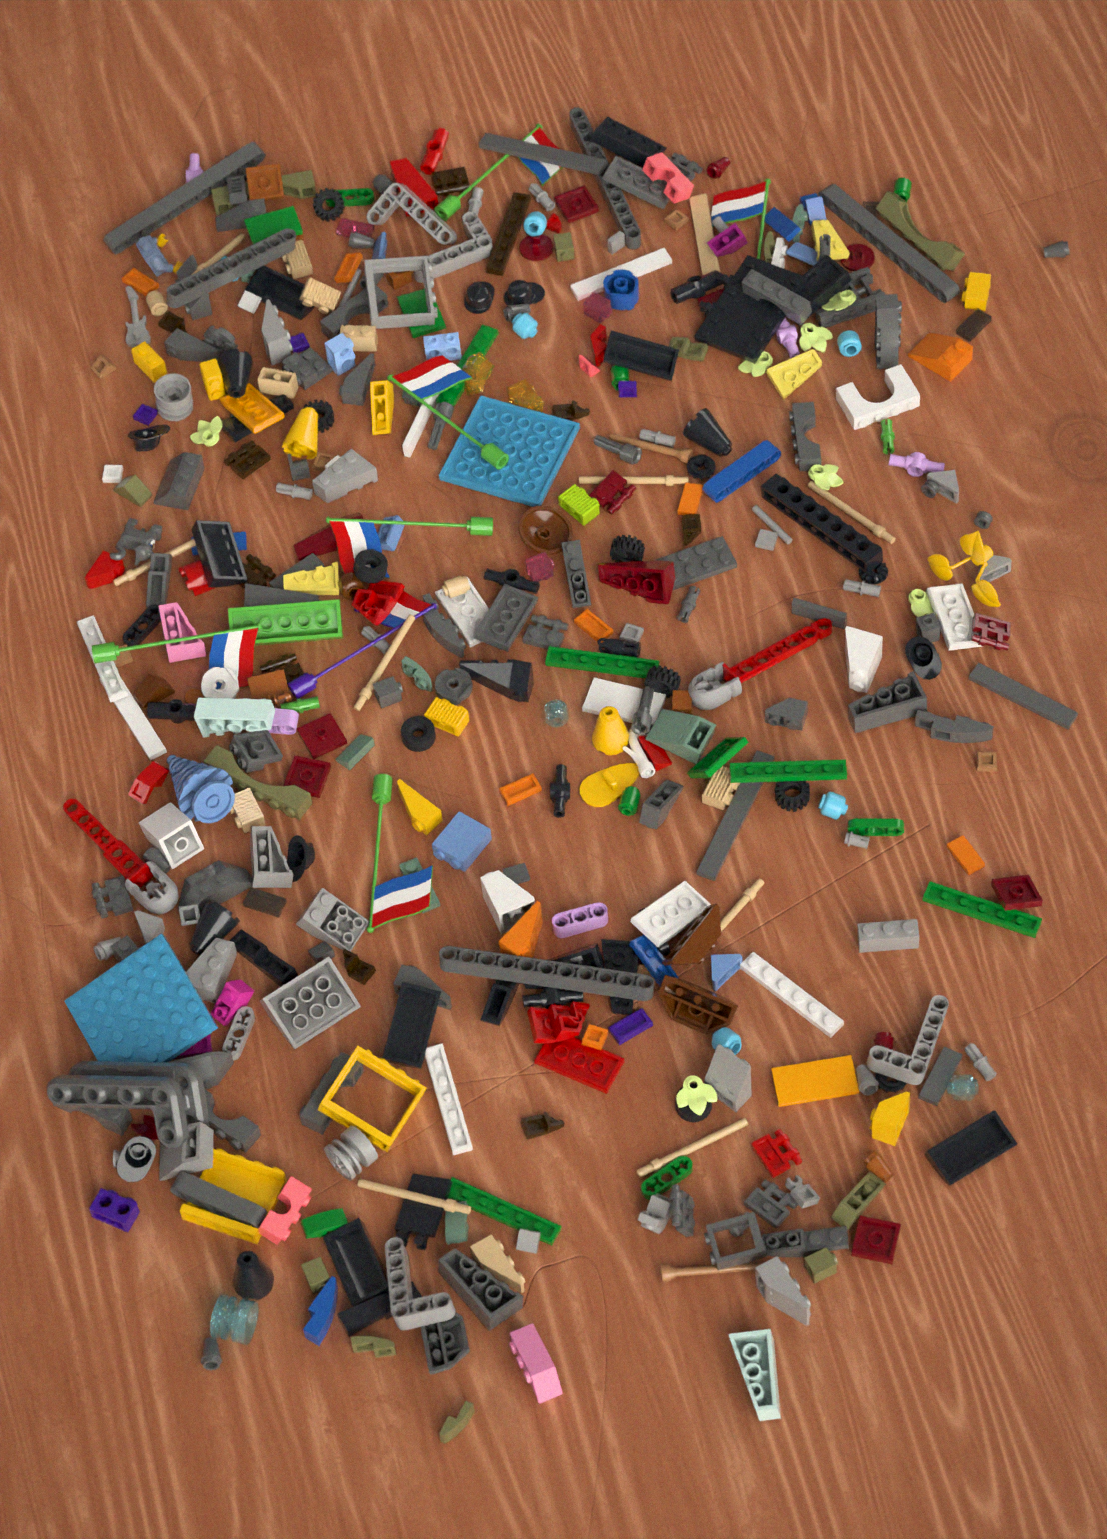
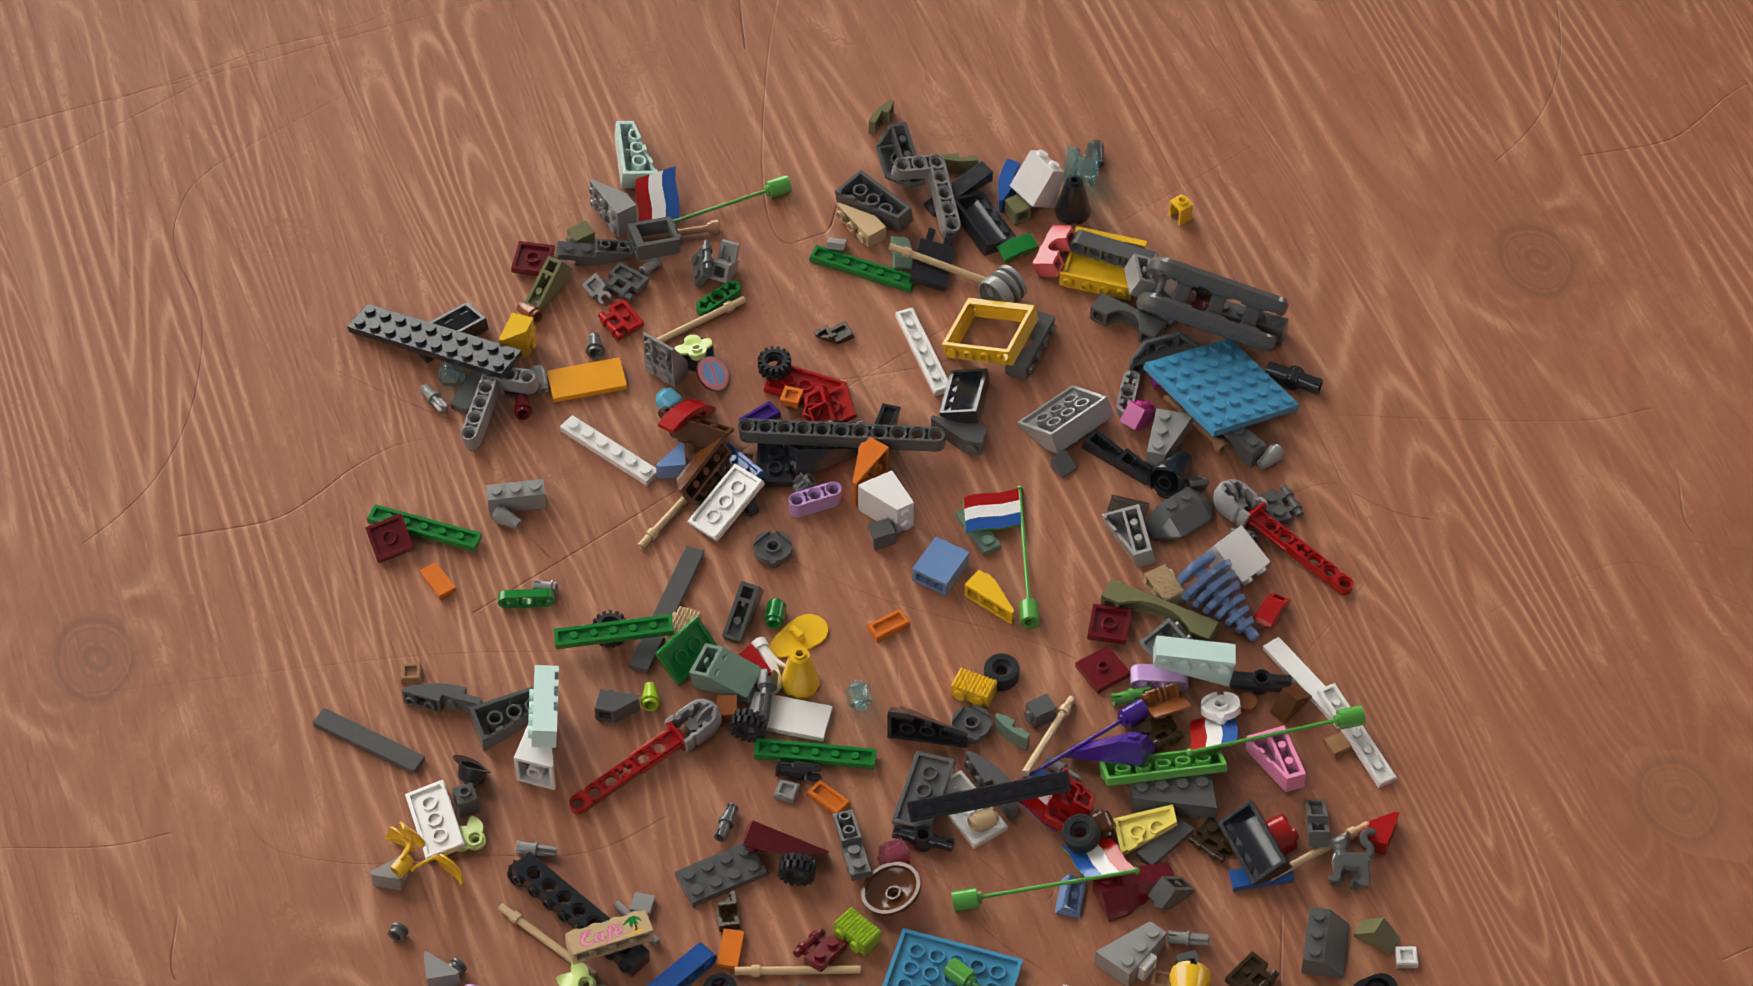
camera: 170 degrees right, 5 degrees down
dark purple brick [89,1188,140,1232] -> none
black beam [123,605,161,647] -> none
light grey slope [134,910,165,944] -> none
black piece [287,835,315,882] -> none
light grey slope [296,888,369,952] -> none
sand green slope [335,734,375,770] -> none
dark brown slope [343,949,376,985] -> none
bright pink wedge [509,1323,563,1404] -> none
dark grey plate [523,615,569,650] -> none
black pin [550,764,570,818] -> none
dark grey tile [792,598,847,629] -> none
medium azure head [818,791,848,820] -> none
dark red plate [971,613,1011,651] -> none
none -> plate [347,304,523,379]
none -> light grey cone [491,506,522,530]
none -> light aqua wedge [528,665,559,748]
none -> tan brick [565,910,653,965]
none -> dark grey cone [586,332,604,359]
none -> flag [635,166,792,223]
none -> lime cone [640,682,660,712]
none -> red slope [657,398,716,434]
none -> piece [696,356,730,392]
none -> dark grey plate [753,531,792,568]
none -> black tyre [758,346,792,381]
none -> dark grey gear [793,473,817,492]
none -> black plate [906,770,1071,823]
none -> white slope [1010,150,1064,208]
none -> dark purple wedge [1065,732,1155,765]
none -> dark grey slope [1148,876,1195,909]
none -> yellow window [1168,194,1194,226]
none -> black piece [1265,361,1323,395]

